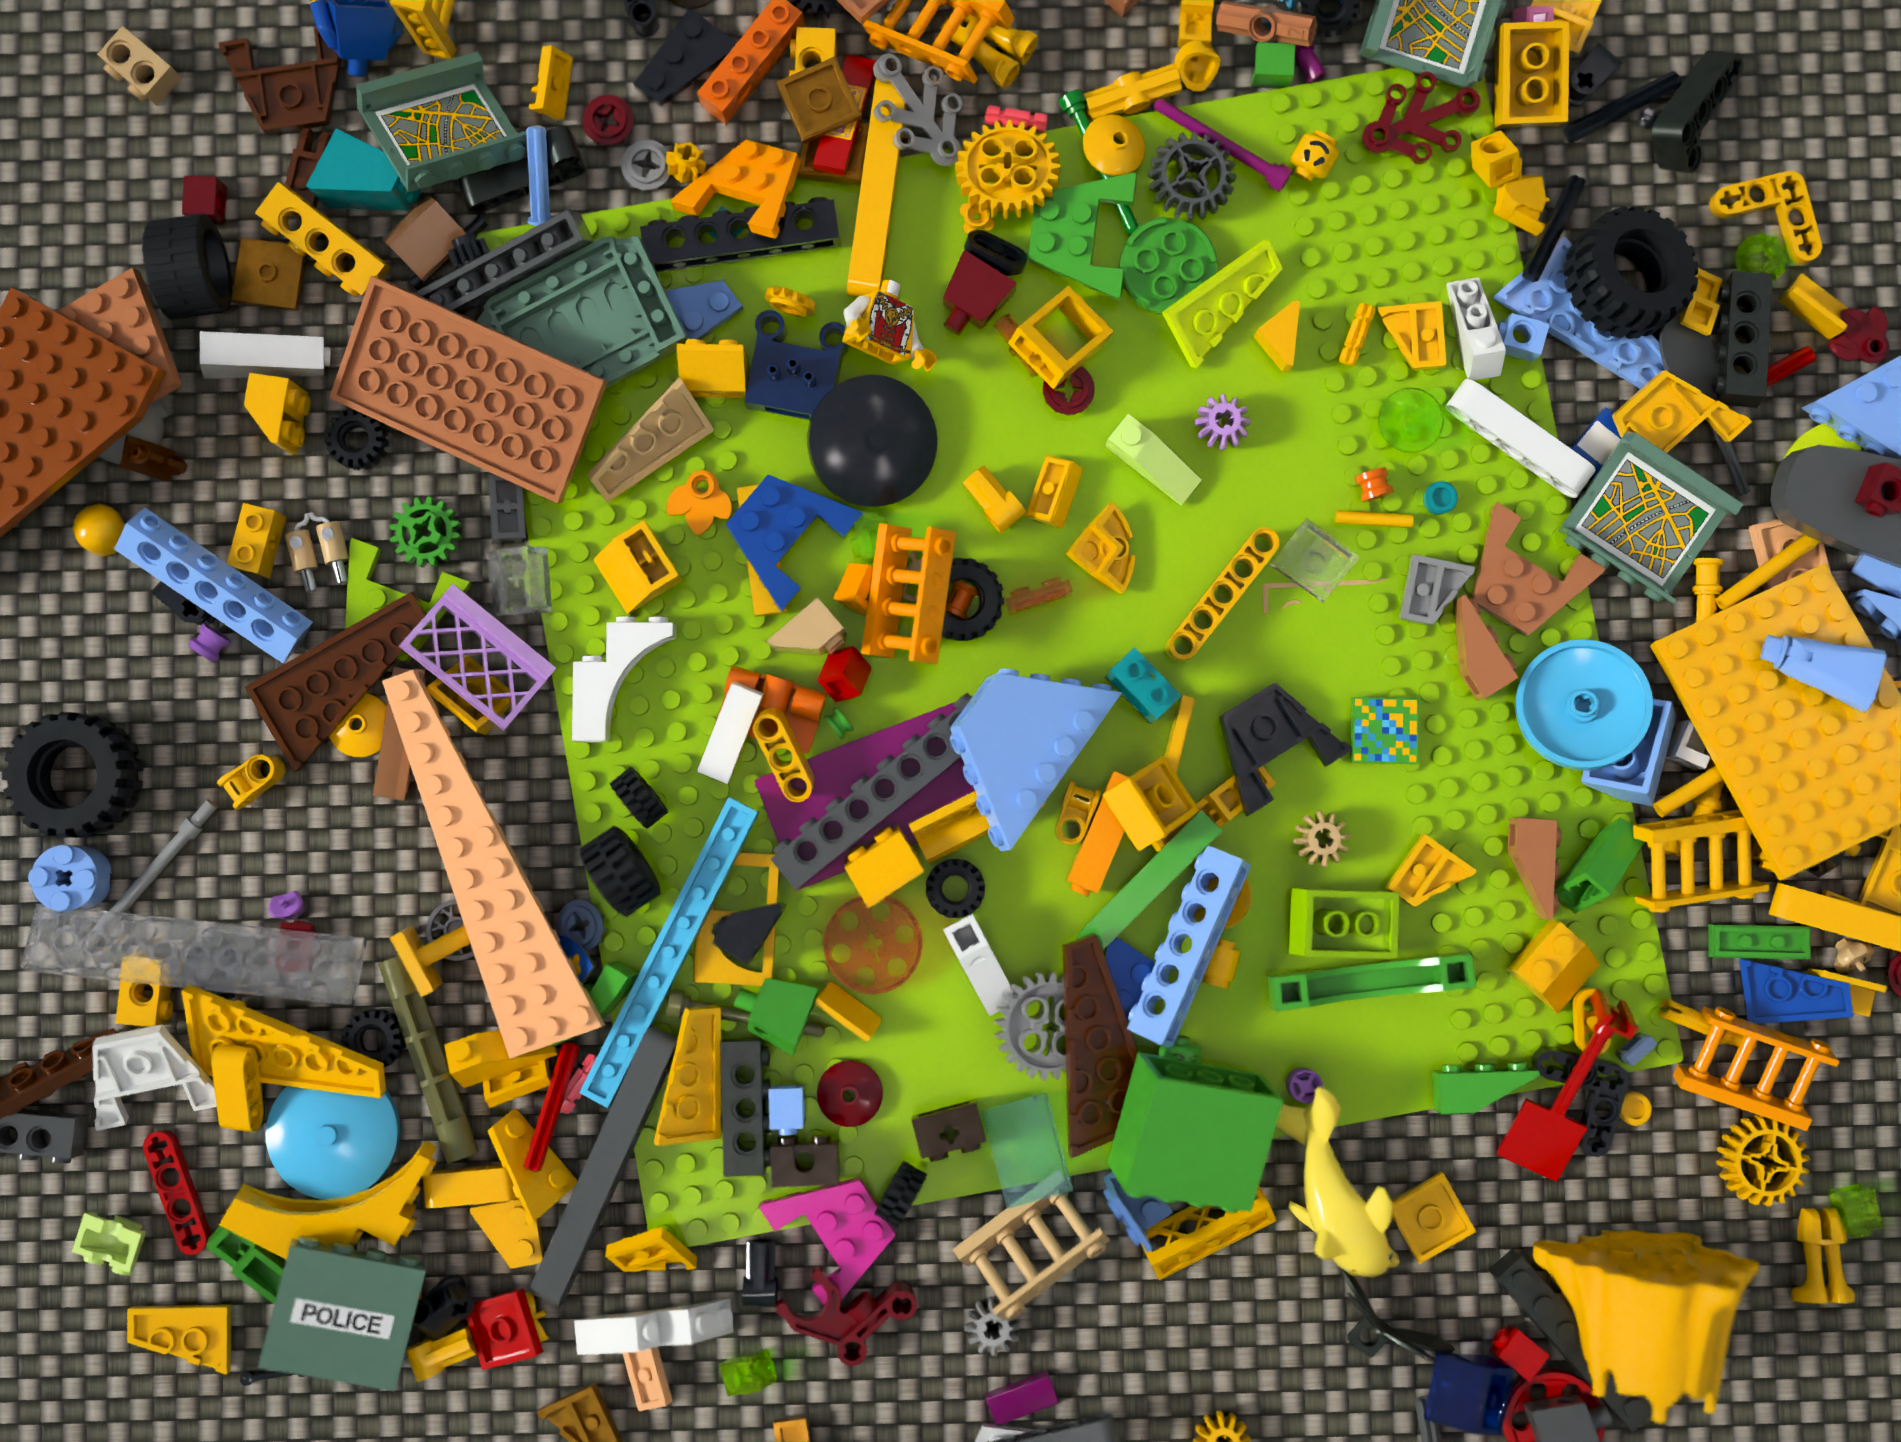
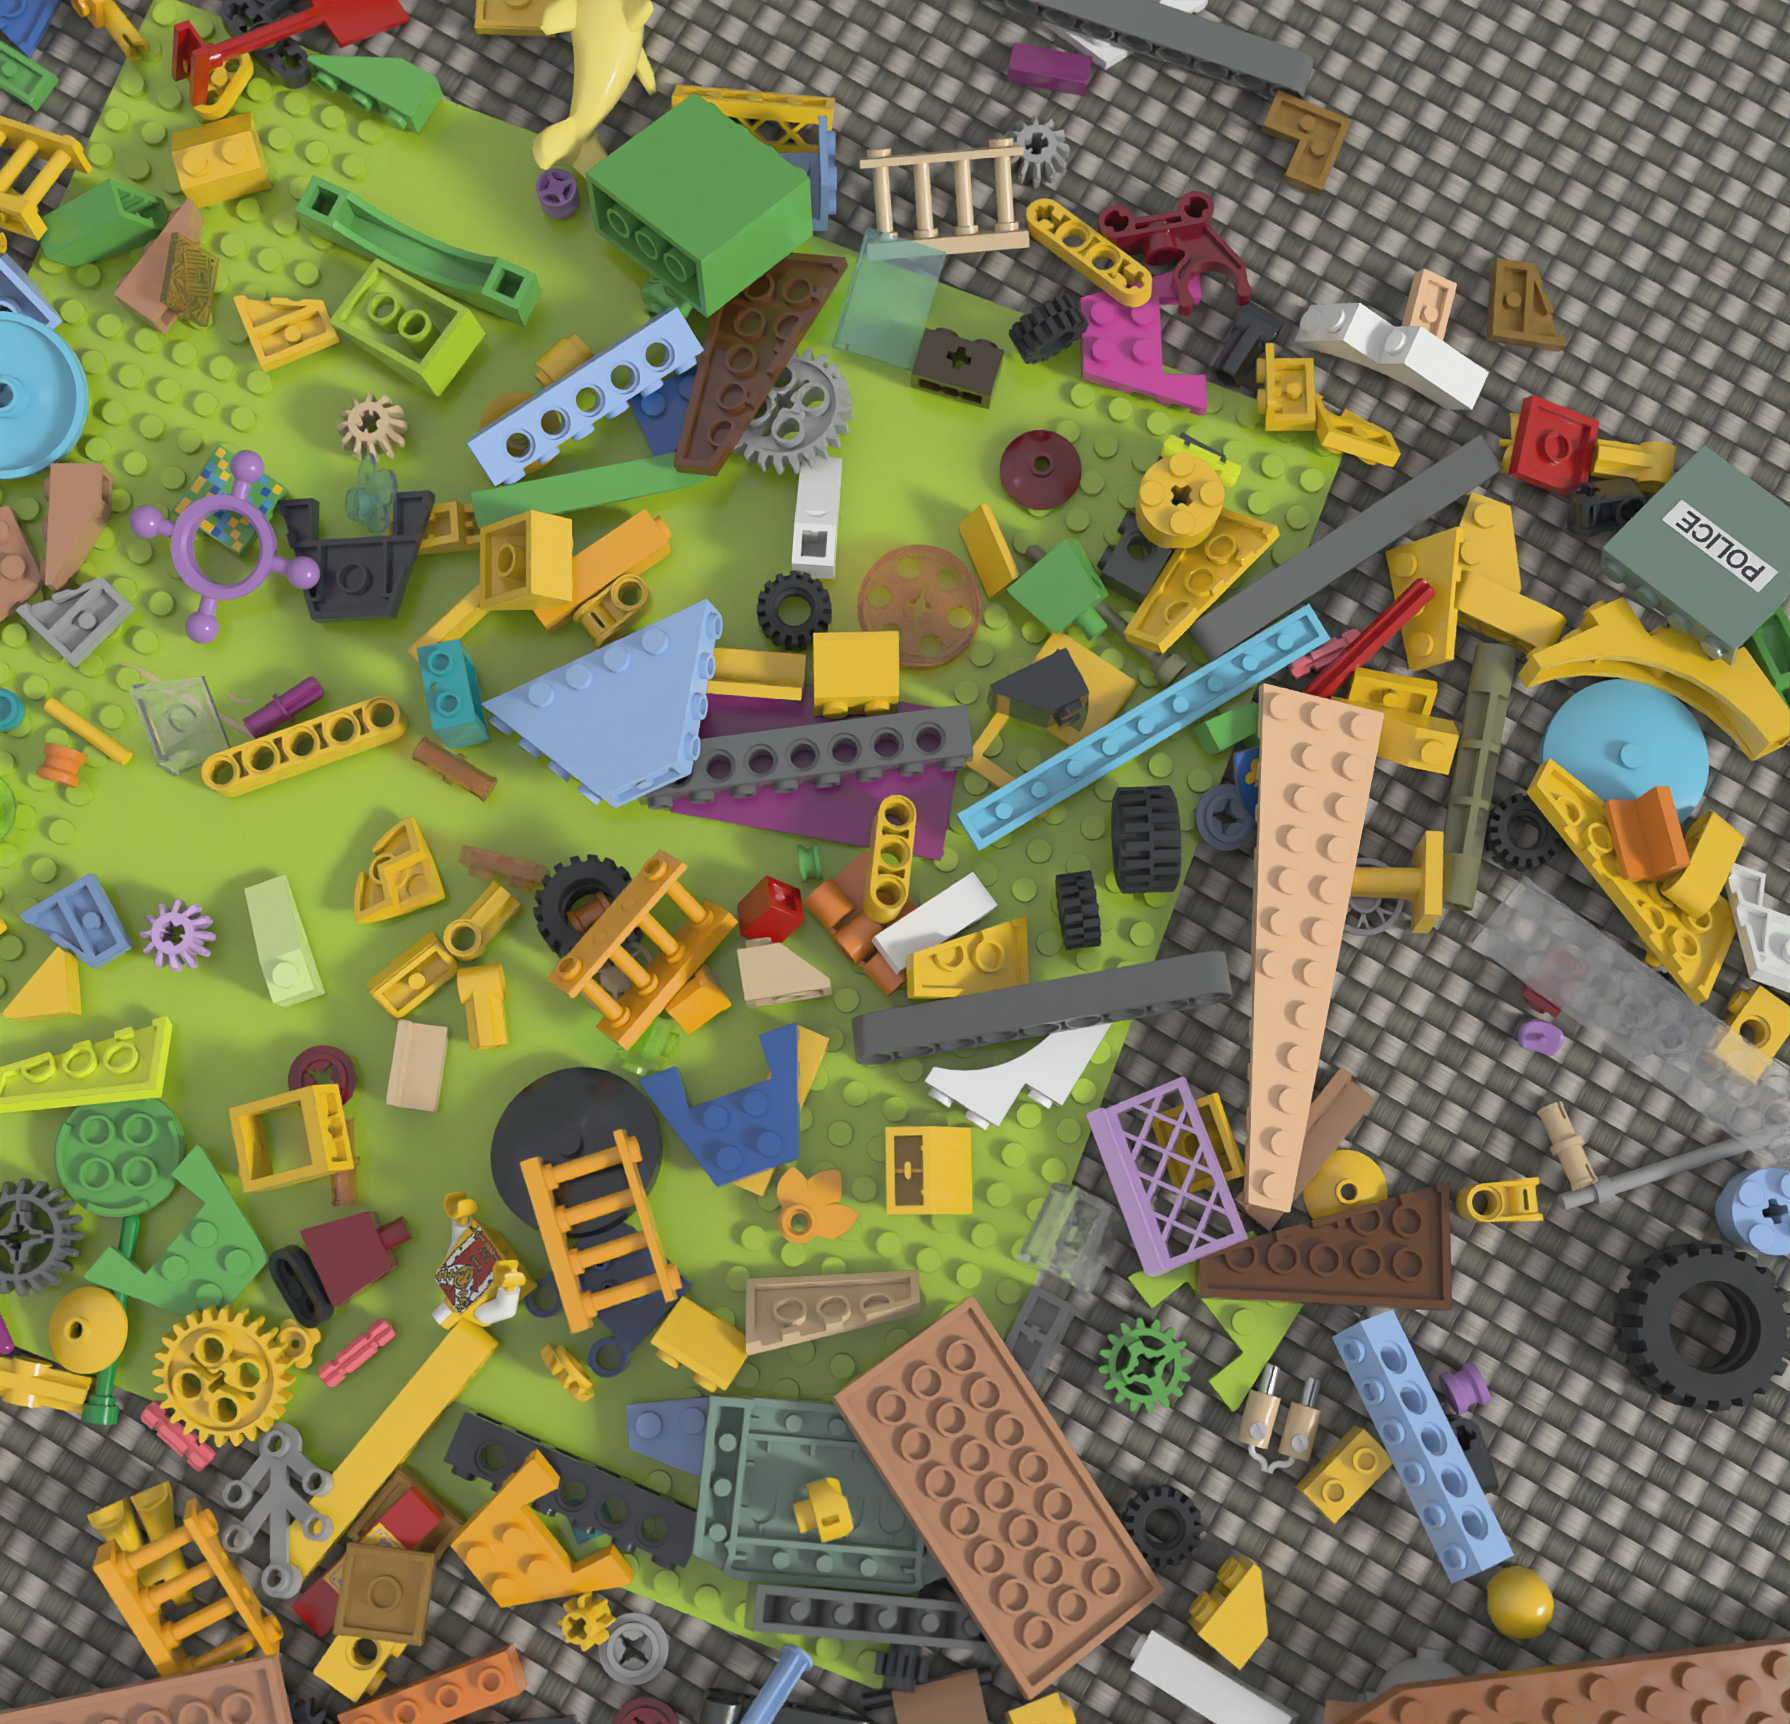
camera: 150 degrees left, 5 degrees down
reddish brown hinge [120,435,187,482] -> none
clear neon green bracket [719,1349,777,1396] -> none
light blue brick [769,1084,805,1135] -> none
dark brown brick [770,1134,840,1188] -> none
sand blue tile [1615,1033,1658,1066] -> none
none -> medium blue wing [20,873,134,969]
none -> medium lavender piece [129,450,320,644]
none -> clear yellow piece [160,232,219,327]
none -> magenta axle [242,676,325,739]
none -> coral axle [317,1319,396,1388]
none -> clear light blue plate [345,453,398,534]
none -> tan panel [386,1019,450,1113]
none -> clear orange pin [412,736,498,802]
none -> yellow piece [443,881,522,963]
none -> light orange fence [520,1129,682,1333]
none -> yellow piece [792,1477,854,1543]
none -> dark grey beam [851,951,1233,1065]
none -> yellow wing [906,915,1030,999]
none -> yellow beam [1026,198,1152,307]
none -> yellow brick [1135,452,1225,549]
none -> neon yellow axle [1160,435,1241,488]
none -> yellow bracket [1256,343,1316,431]
none -> tan pin [1537,1101,1598,1191]
none -> orange panel [1604,786,1691,881]

